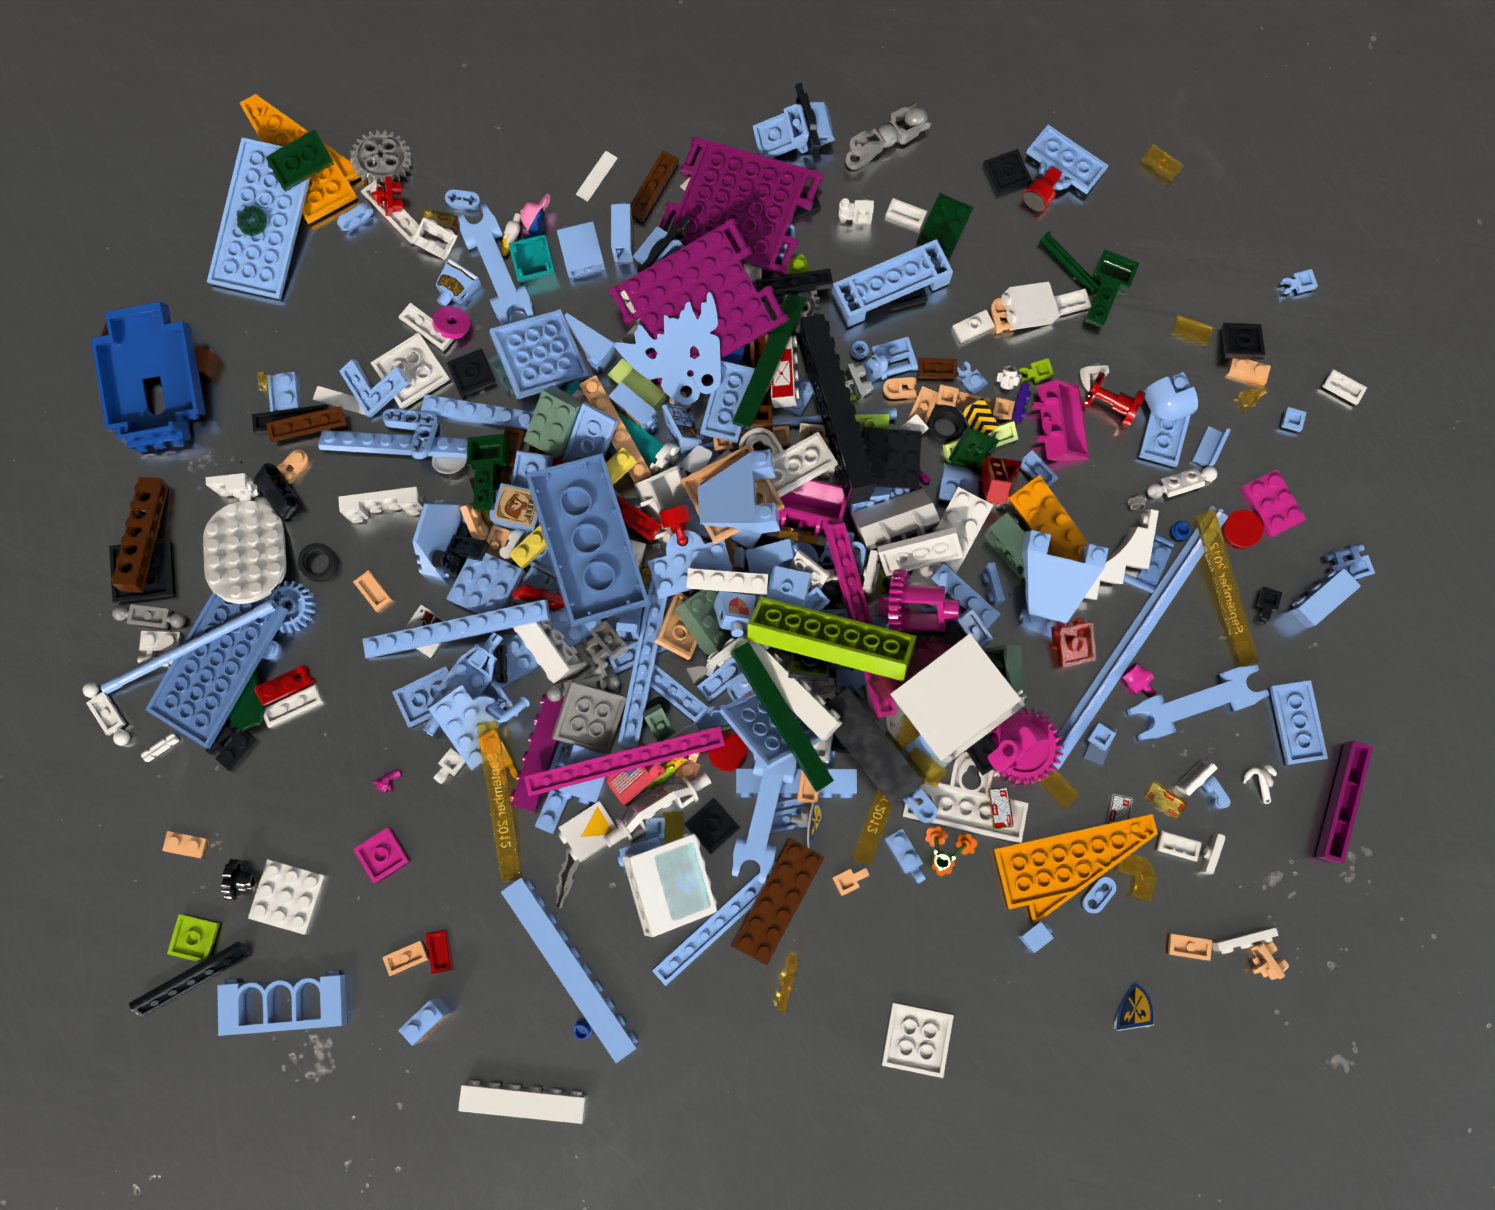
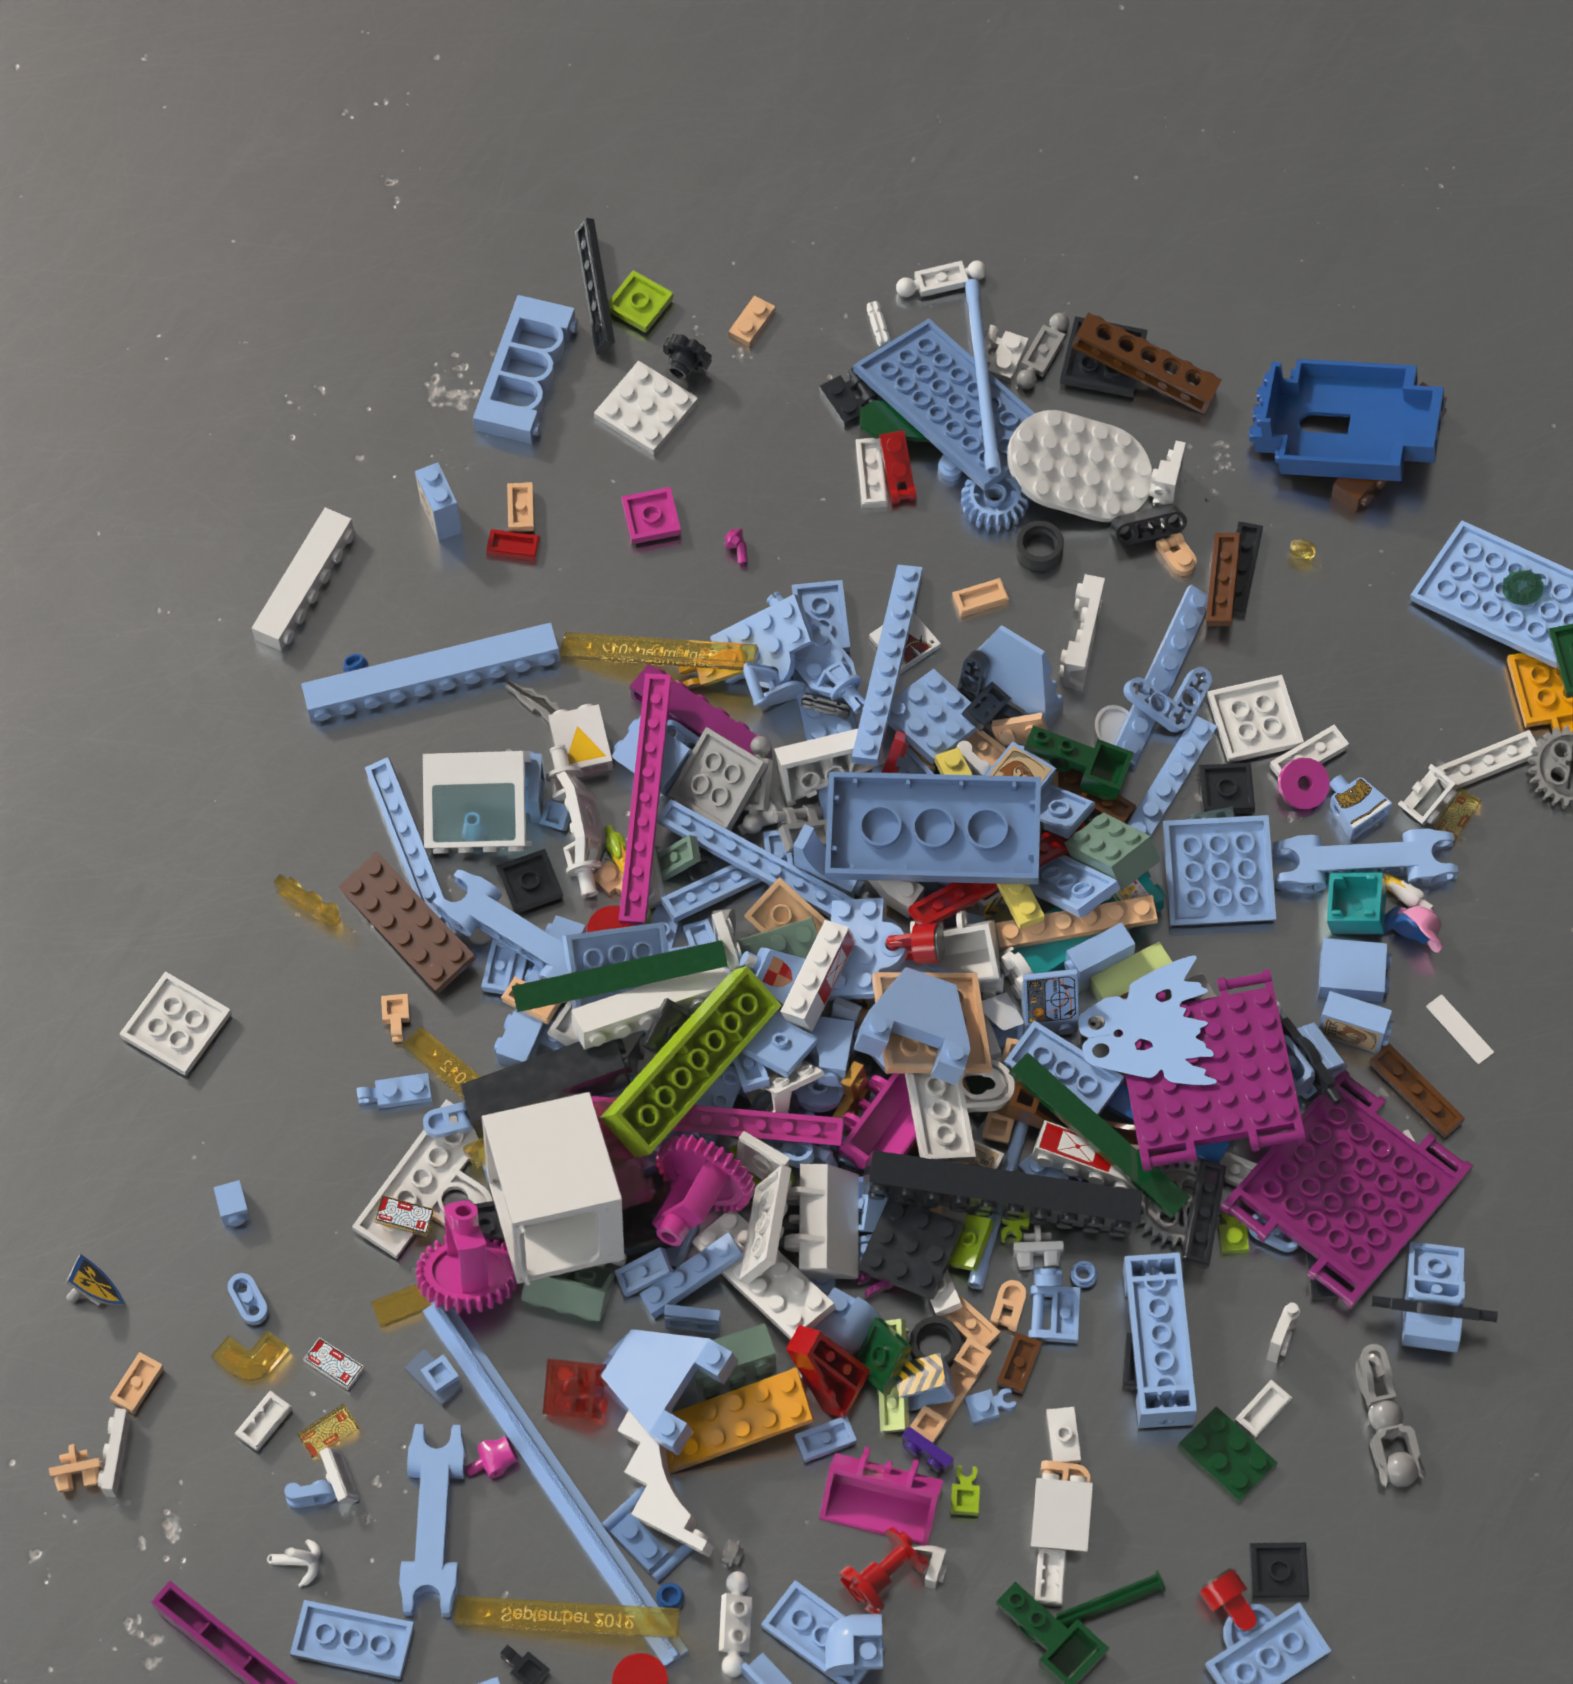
camera: 110 degrees right, 15 degrees down
light blue plate [267,372,300,412] -> none
white sticker [313,386,366,415] -> none
light blue plate [337,203,373,231] -> none
light blue plate [340,359,410,417] -> none
red hips [371,176,403,216] -> none
white plate [434,748,465,784] -> none
light blue beam [445,189,481,211] -> none
light blue plate [535,790,569,834] -> none
light blue slope [565,313,617,374] -> none
coral flag [604,741,665,806] -> none
clear yellow tile [663,811,685,853] -> none
shield [791,802,823,848] -> none
orange plant [925,826,978,876] -> none
light orange wing [994,814,1158,924] -> none
white gear [996,366,1021,389] -> none
white plate [1200,834,1225,875] -> none

